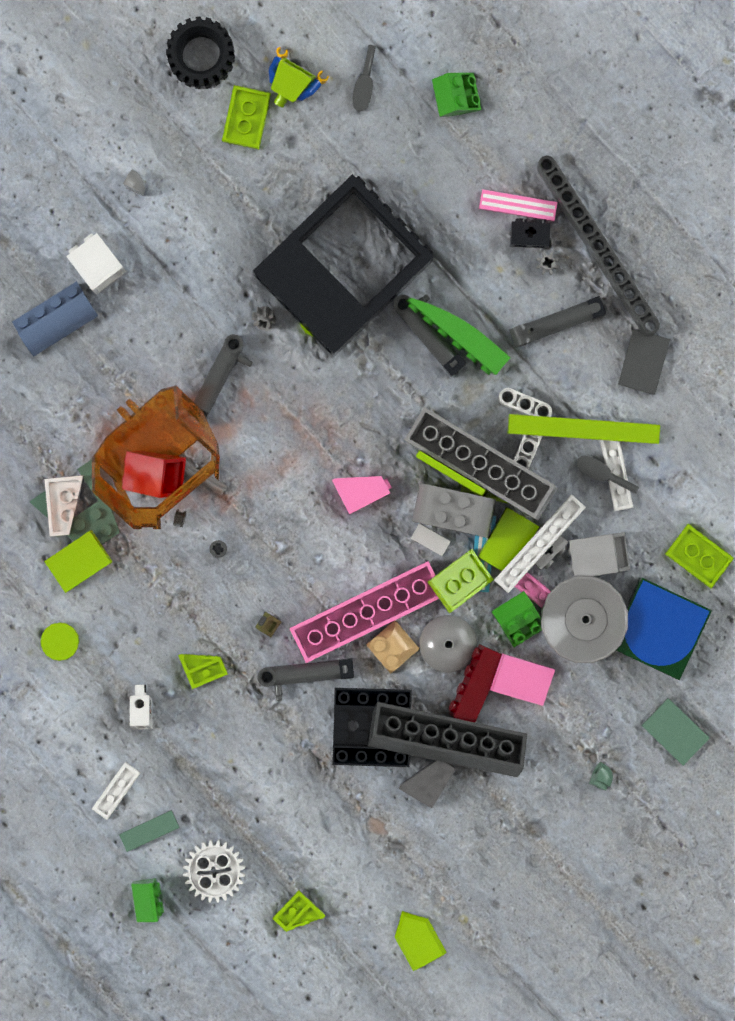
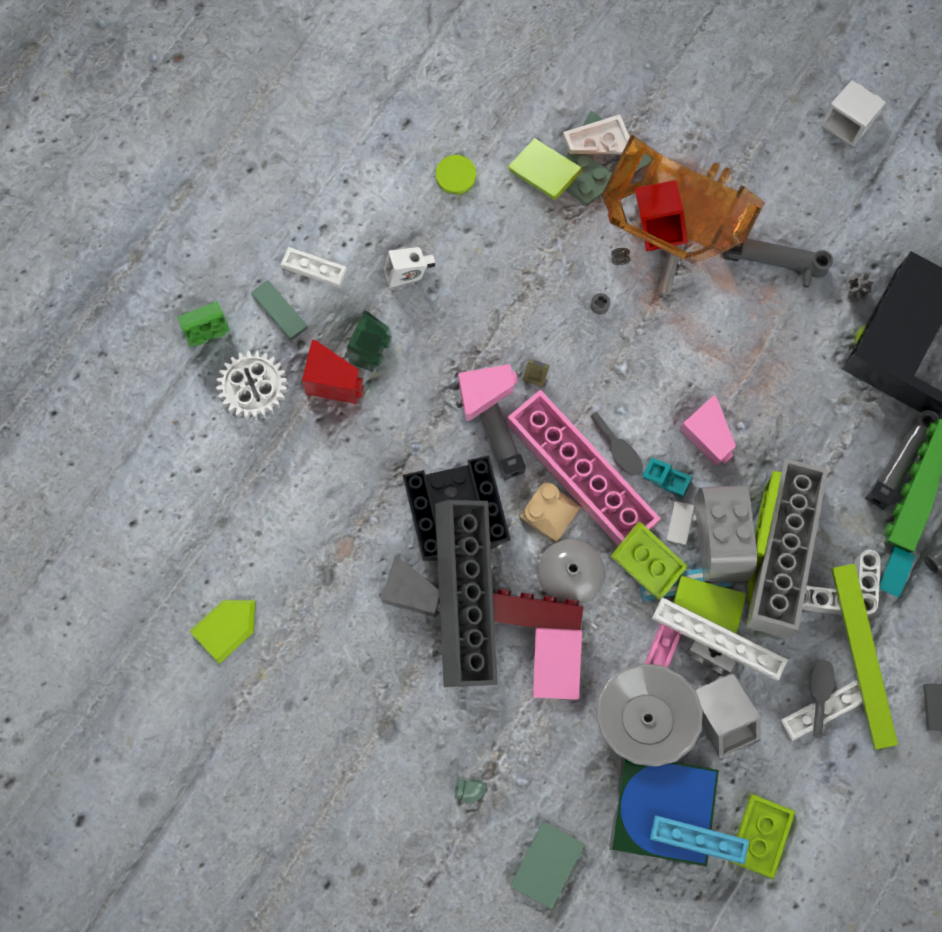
camera: 65 degrees right, 15 degrees down
sand blue brick [12,281,98,357] -> none
lime wing [178,654,228,689] -> none
lime wing [272,890,326,932] -> none
bright green slope [492,591,542,647] -> none
none -> red slope [302,340,364,404]
none -> clear green slope [347,310,392,372]
none -> bright pink slope [458,364,517,421]
none -> dark grey piece [590,411,643,476]
none -> teal slope [642,457,693,498]
none -> medium azure tile [649,815,749,864]
none -> teal slope [879,546,916,598]

